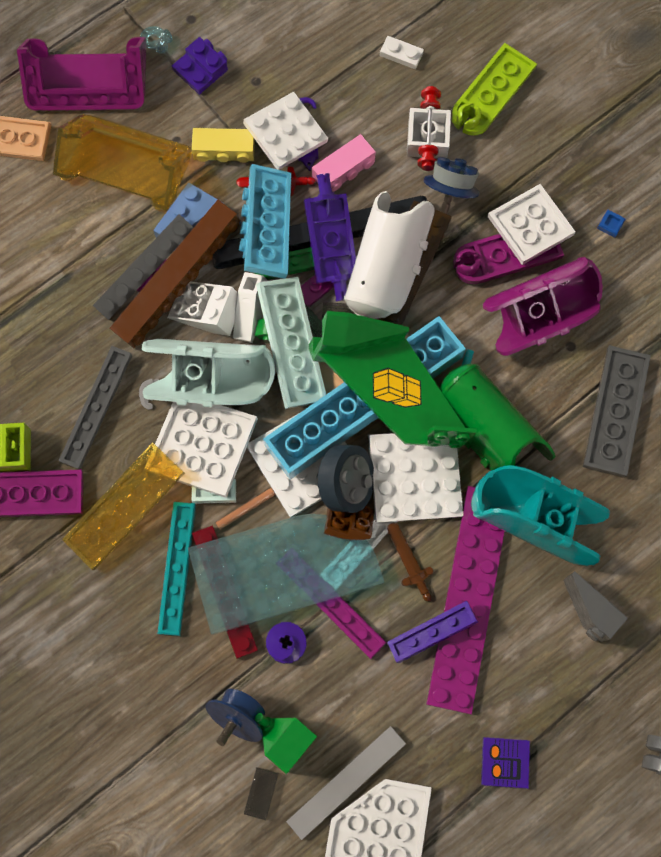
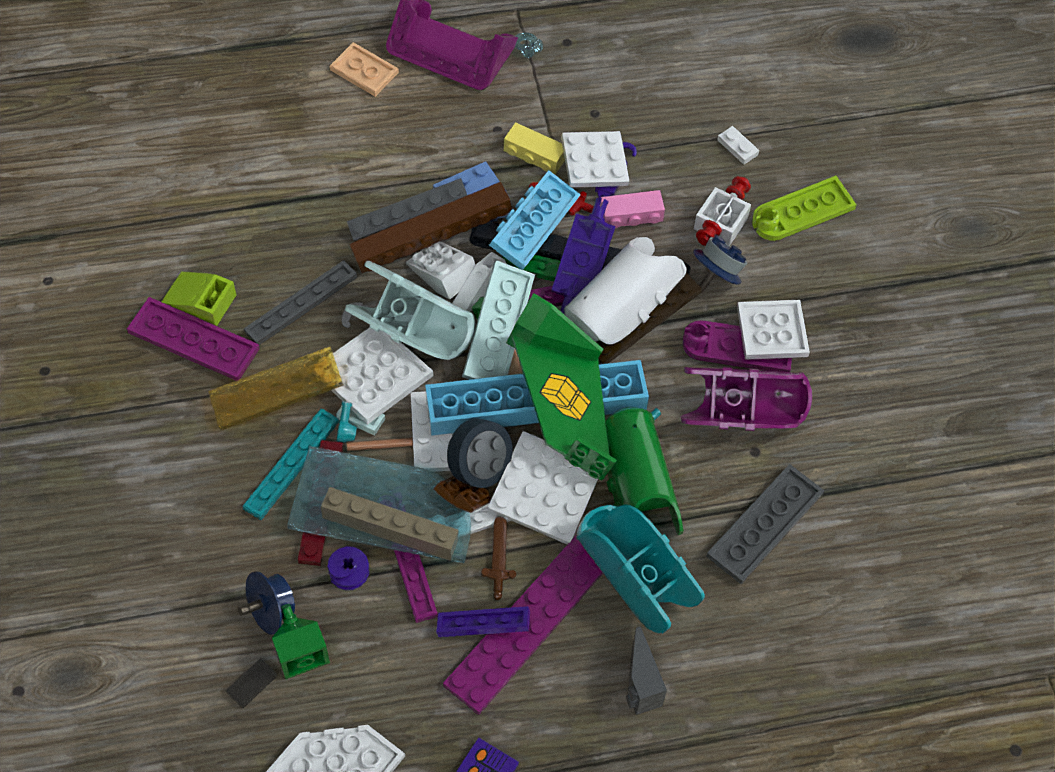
camera: 25 degrees right, 15 degrees down
clear yellow windscreen [53,114,192,211] -> none
dark purple plate [172,37,228,95] -> none
light grey tile [286,726,406,840] -> none
blue tile [597,210,626,238] -> none
none -> dark tan brick [321,487,459,561]
none -> teal bar [336,401,357,442]

